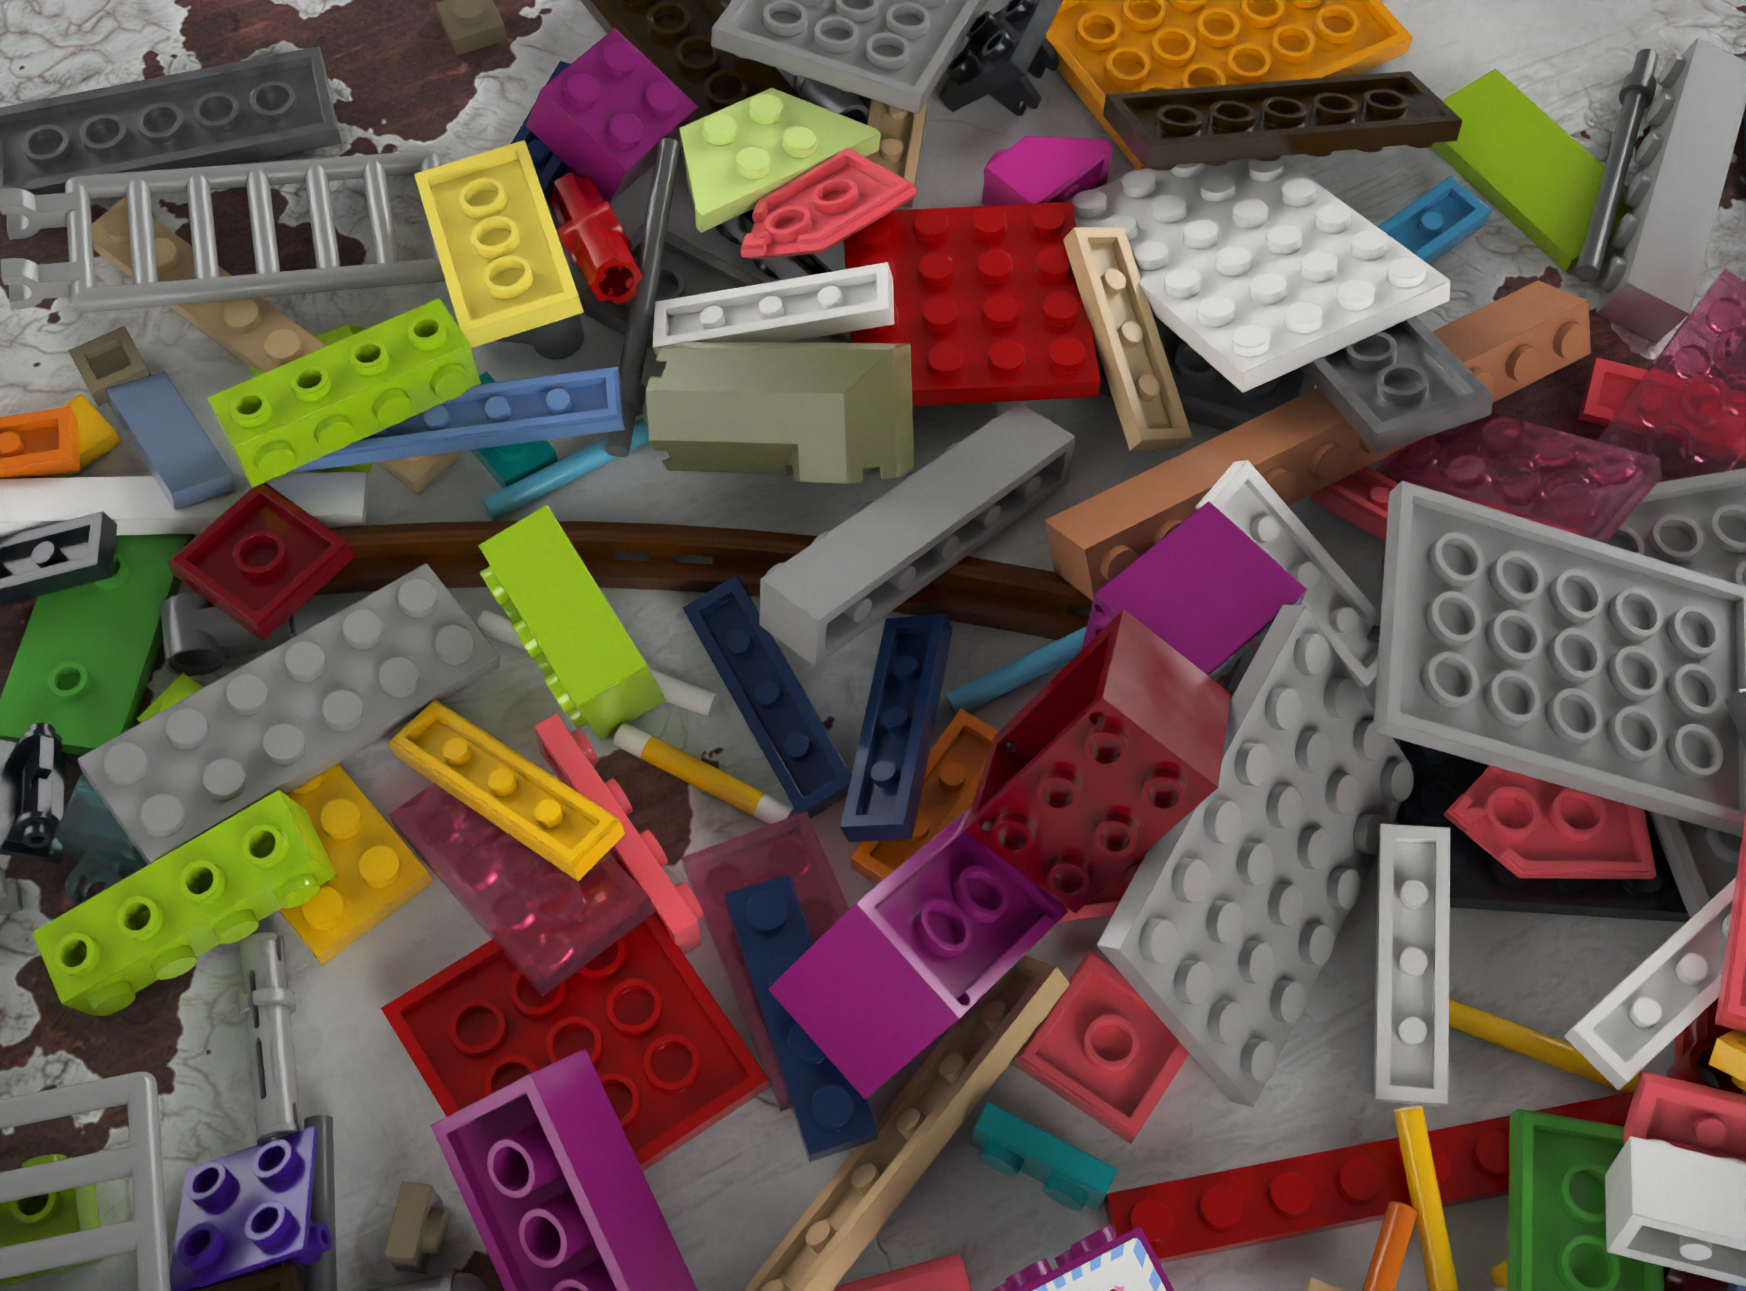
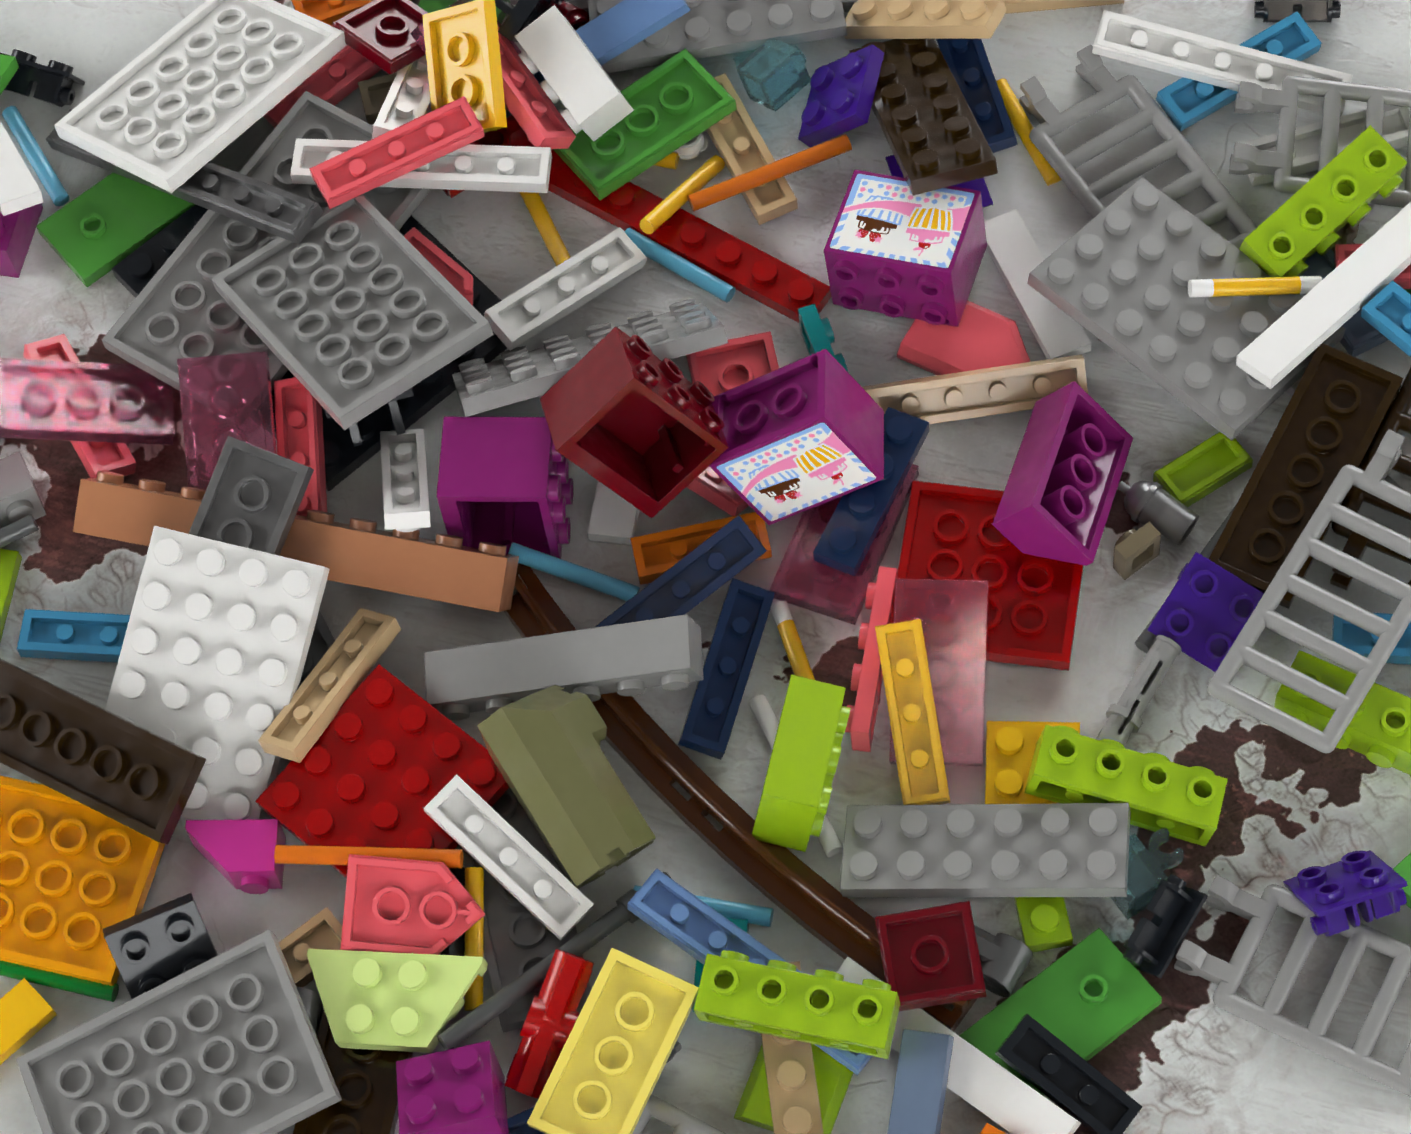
camera: 125 degrees left, 0 degrees up
none -> orange bar [274,845,464,868]
none -> yellow bar [464,867,484,1011]
none -> medium azure bar [625,227,736,303]

